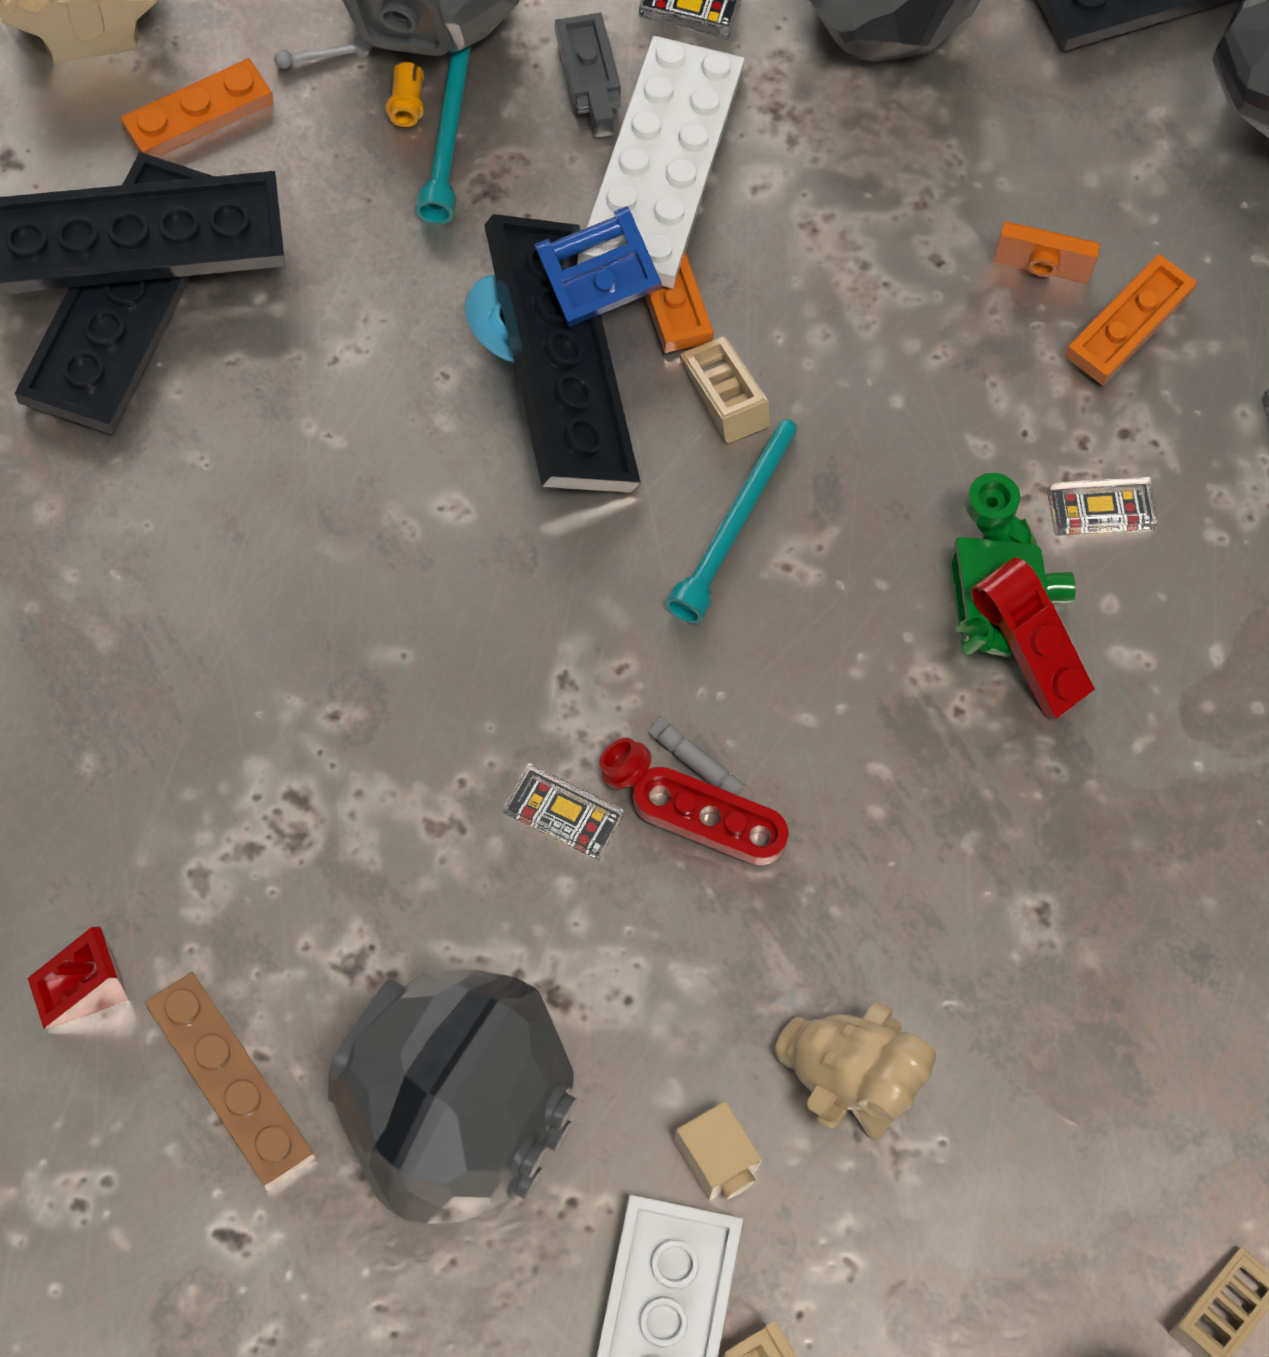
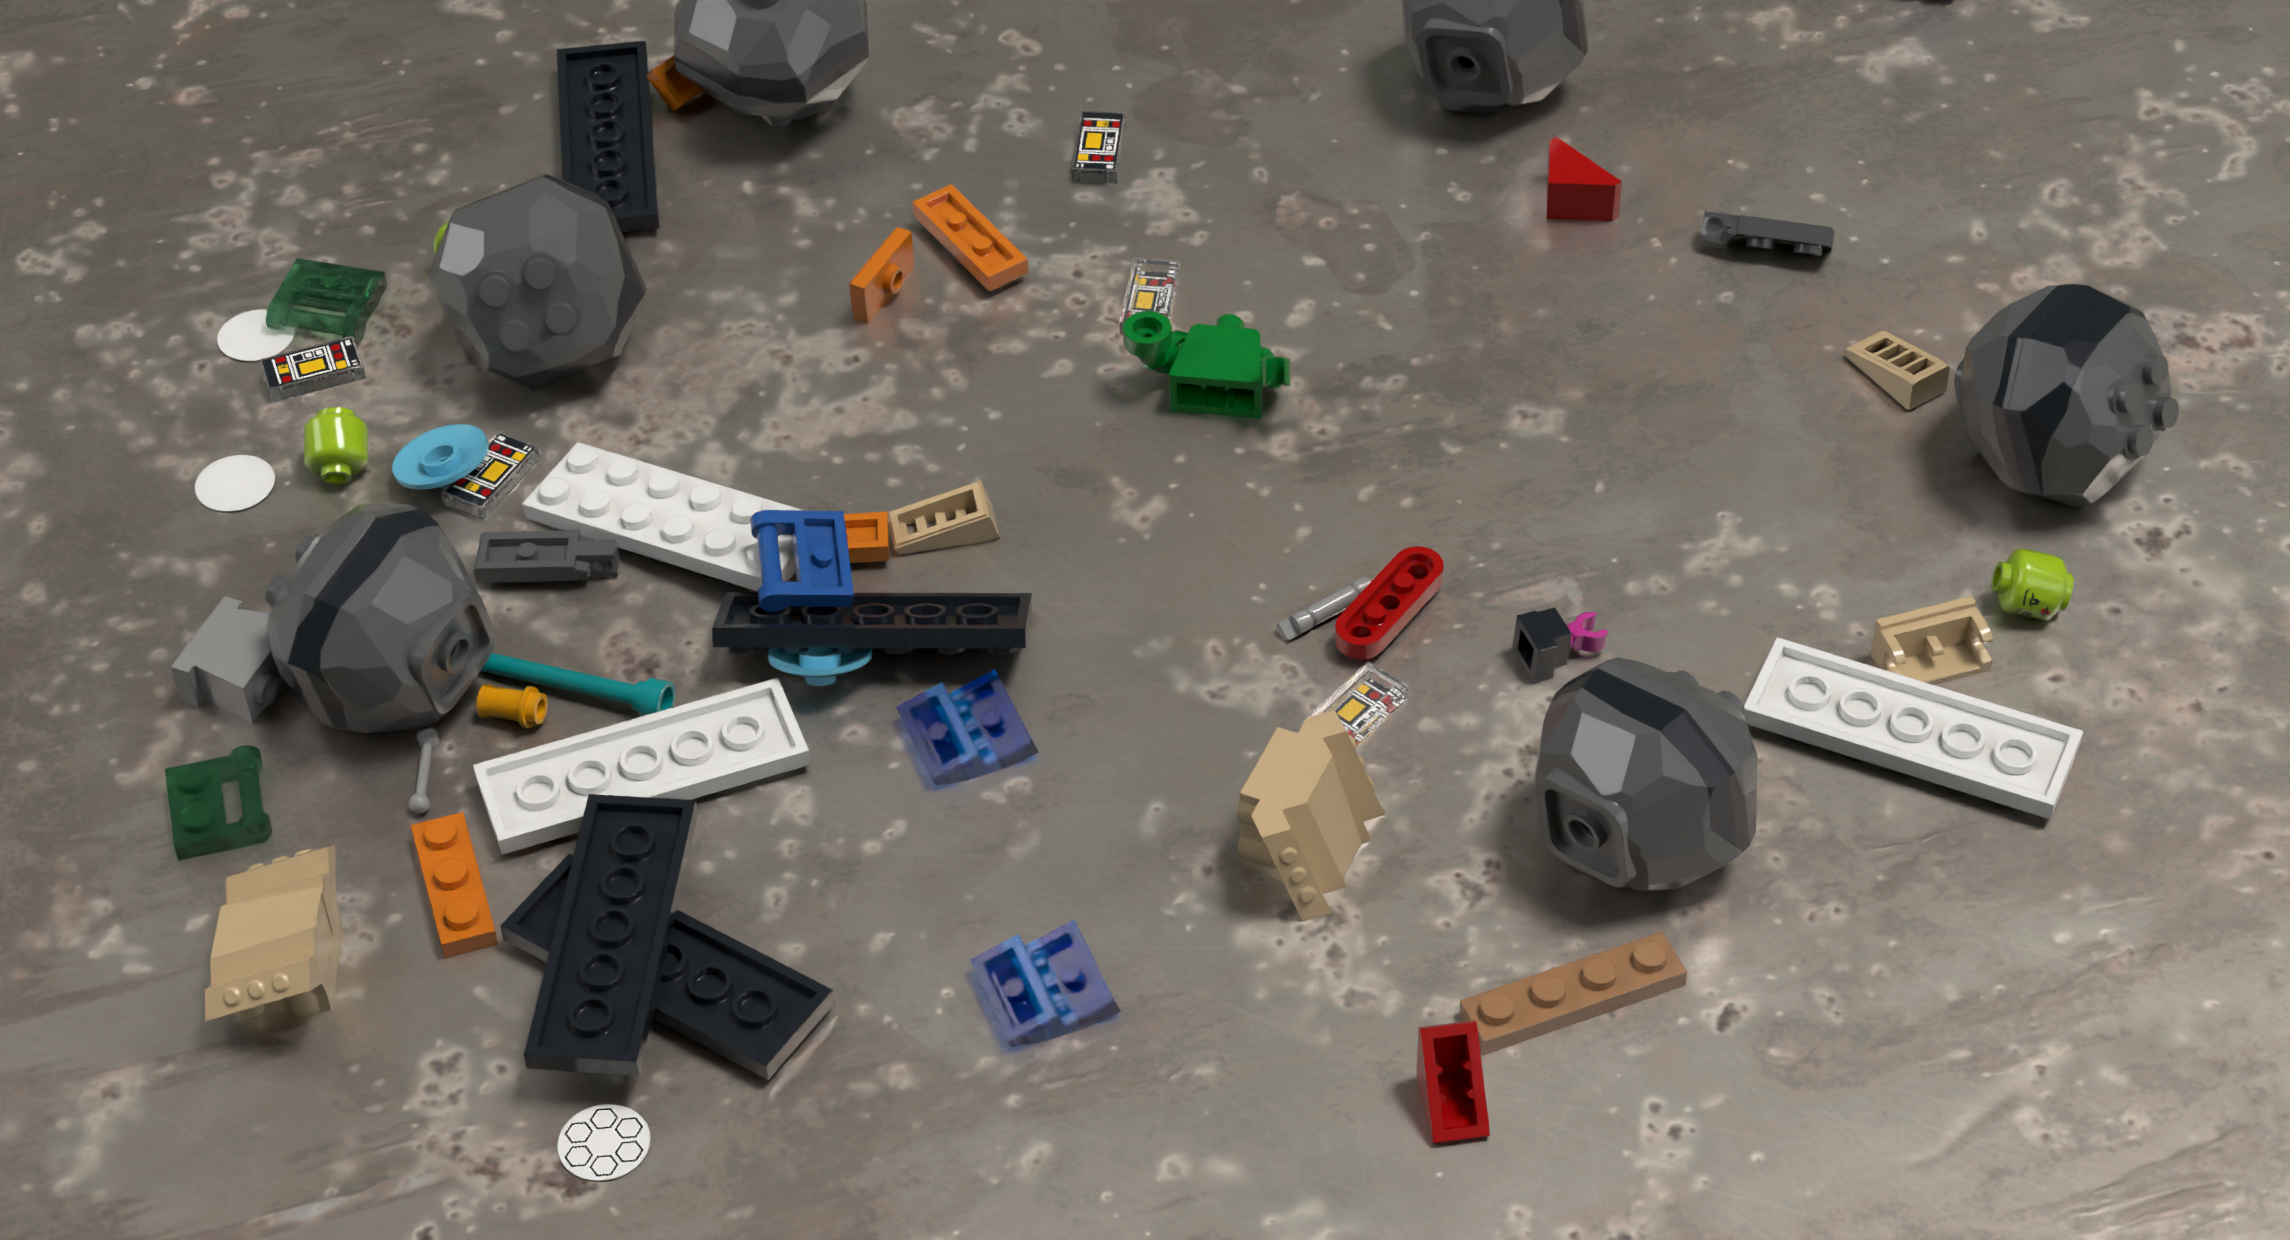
camera: 70 degrees left, 20 degrees down
red plate [599,738,652,789] -> none
teal piece [665,419,797,624] -> none
tan brick [674,1101,762,1200] -> none
tan piece [774,1003,937,1141] -> none
red plate [971,557,1095,719] -> none
none -> white plate [473,678,811,855]
none -> clear blue slope [896,669,1039,786]
none -> clear blue slope [970,919,1121,1048]
none -> tan slope [1237,710,1385,922]
none -> black piece [1512,607,1608,683]

